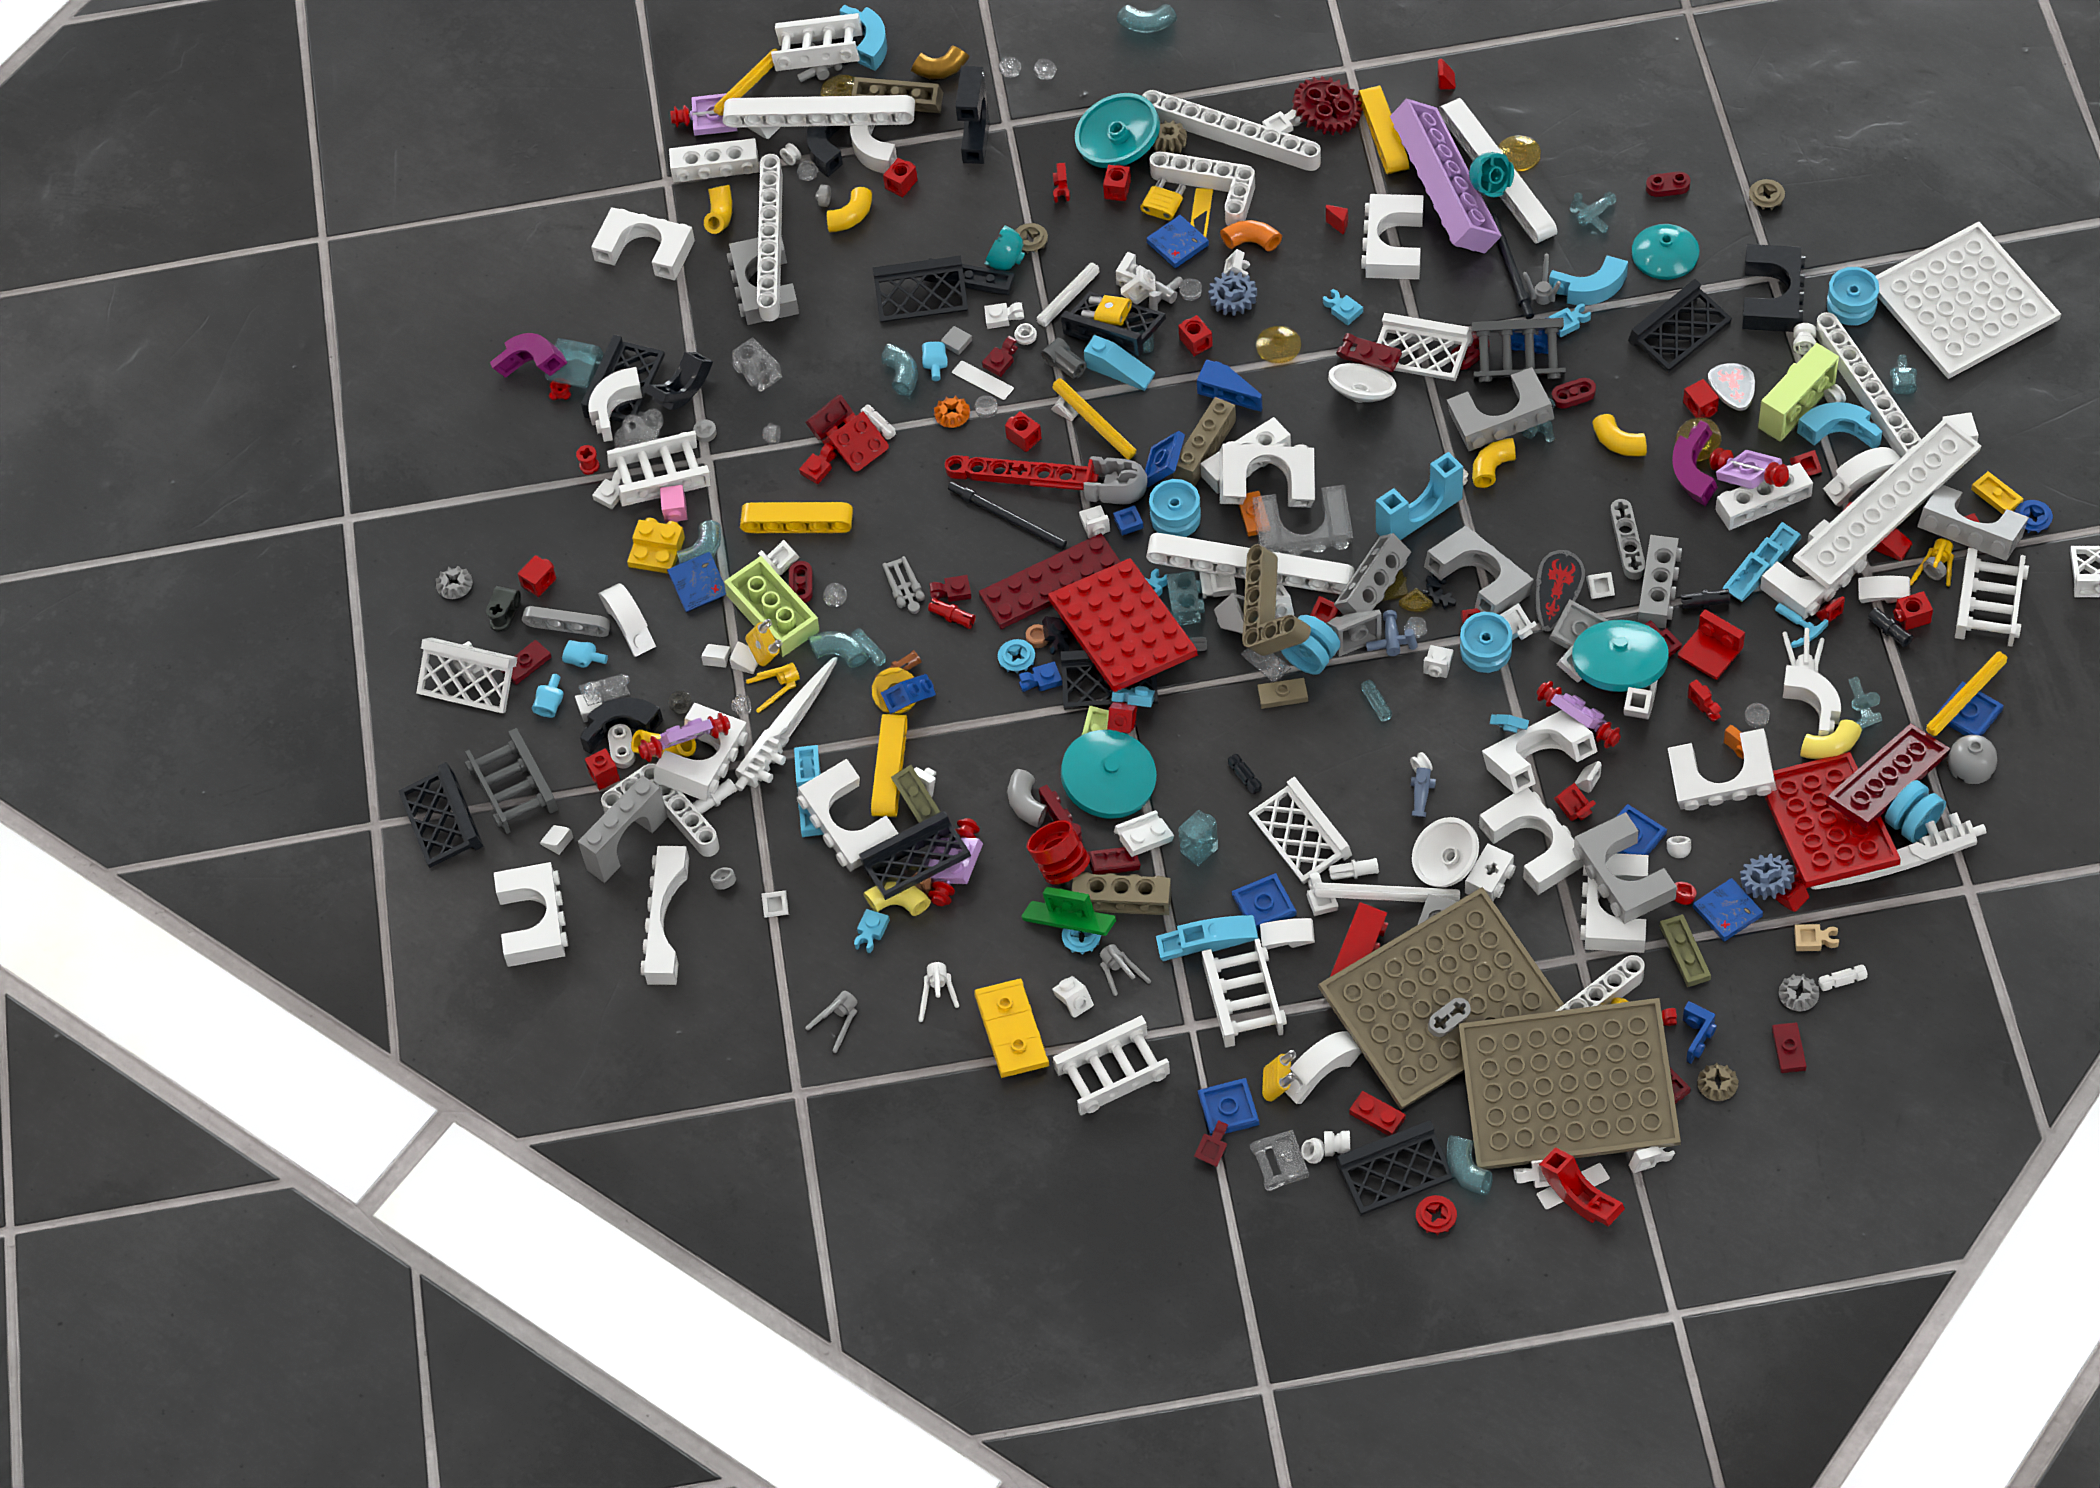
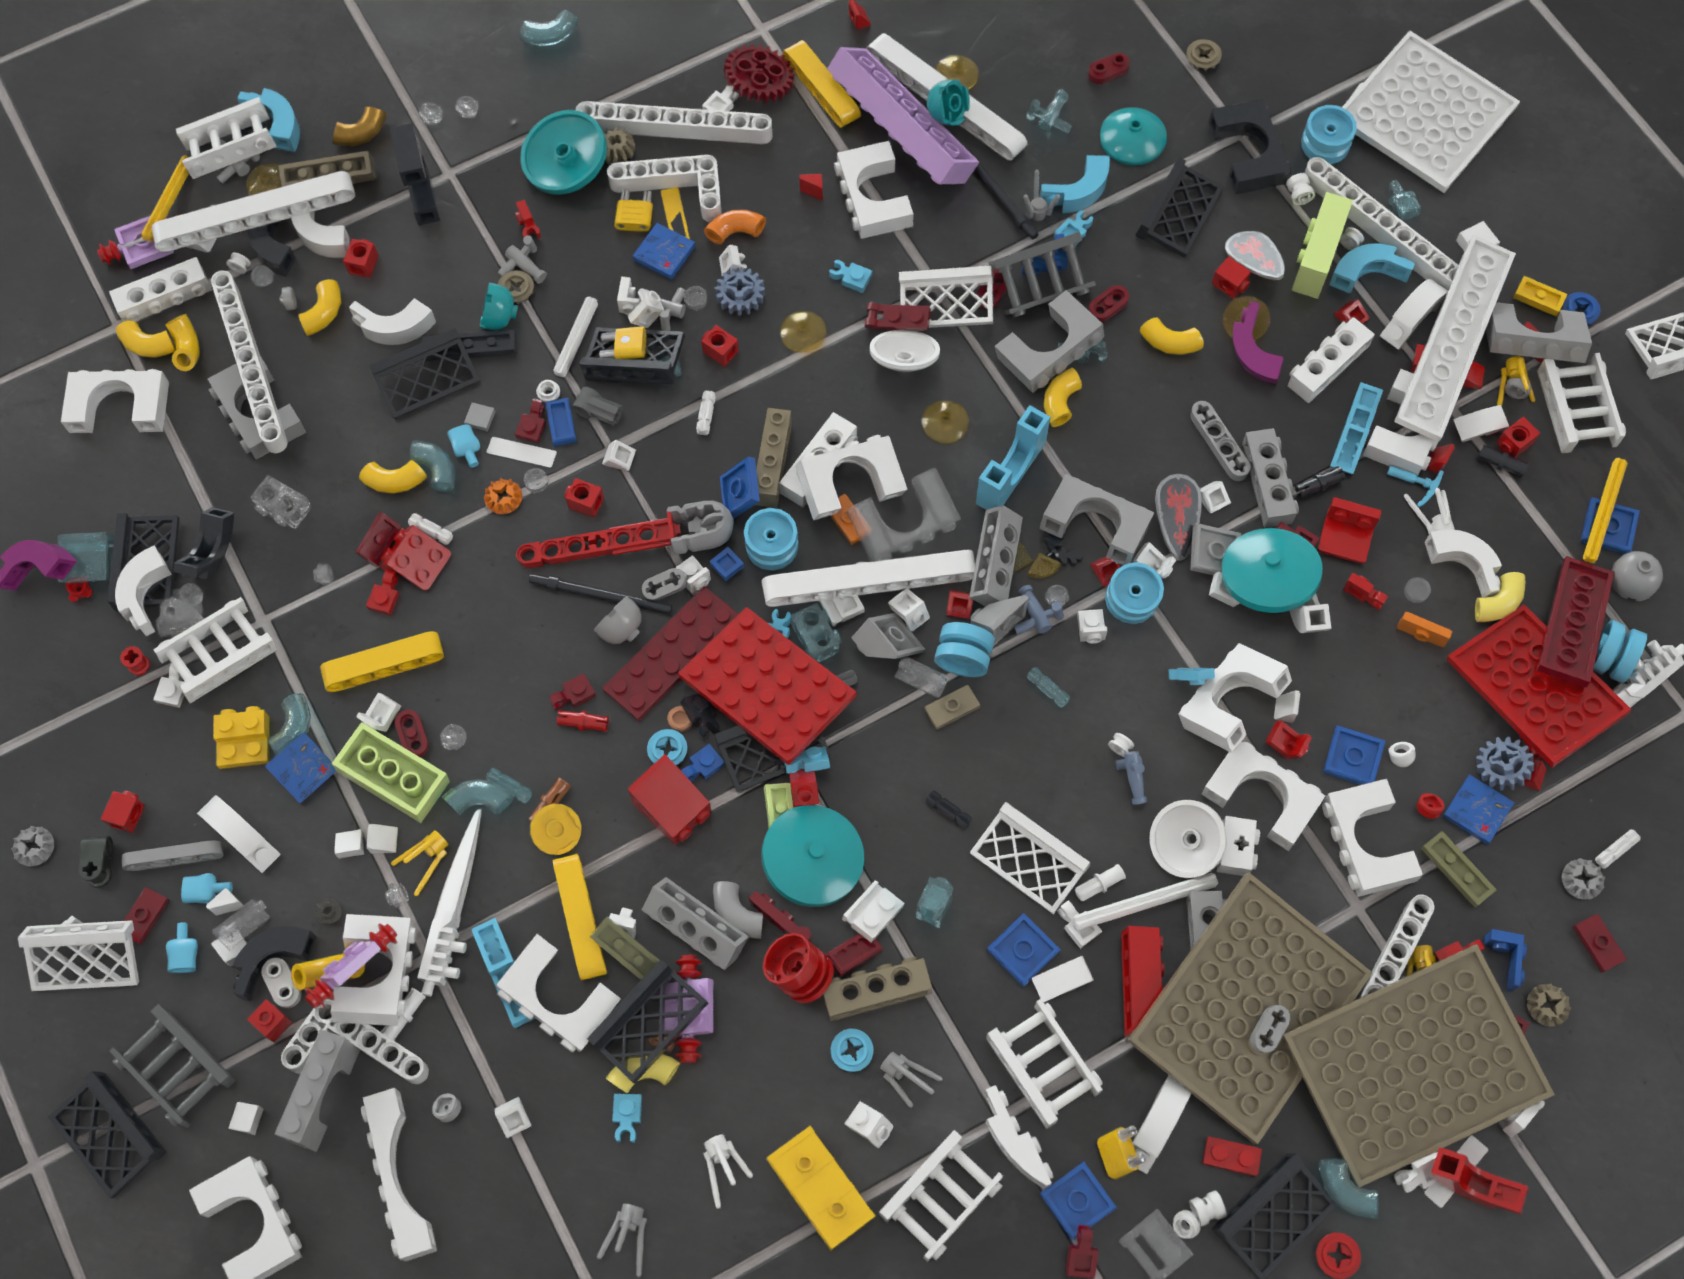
camera: 25 degrees left, 10 degrees up
bright pink brick [660,485,688,523] -> none
light grey tile [693,419,717,442] -> none
yellow piece [745,619,783,666] -> none
blue bracket [881,674,936,714] -> none
light grey piece [882,556,925,614] -> none
white plate [984,302,1024,329] -> none
green bracket [1021,887,1116,936] -> none
yellow axle [1053,378,1136,460] -> none
medium azure slope [1084,335,1155,391] -> none
red brick [1103,165,1131,201] -> none
medium azure slope [1156,915,1259,961] -> none
blue slope [1197,360,1263,412] -> none
dark tan beam [1242,544,1311,656] -> none
plate [1537,681,1621,748] -> none
light grey arch [1573,812,1677,924] -> none
white arch [1668,728,1777,810] -> none
plate [1709,448,1789,489] -> none
tan plate [1794,924,1839,951] -> none
clear light blue piece [1849,677,1882,728] -> none
none -> yellow cylinder [115,321,176,358]
none -> white slope [206,888,245,915]
none -> white arch [349,298,436,345]
none -> yellow cylinder [359,460,427,494]
none -> light grey piece [497,236,547,284]
none -> blue tile [545,398,577,446]
none -> light grey cylinder [594,596,642,644]
none -> red slope [628,754,711,845]
none -> light grey beam [642,568,688,601]
none -> light grey brick [642,877,749,970]
none -> white axle [696,391,716,435]
none -> clear yellow dish [922,400,969,443]
none -> white slope [984,1085,1053,1189]

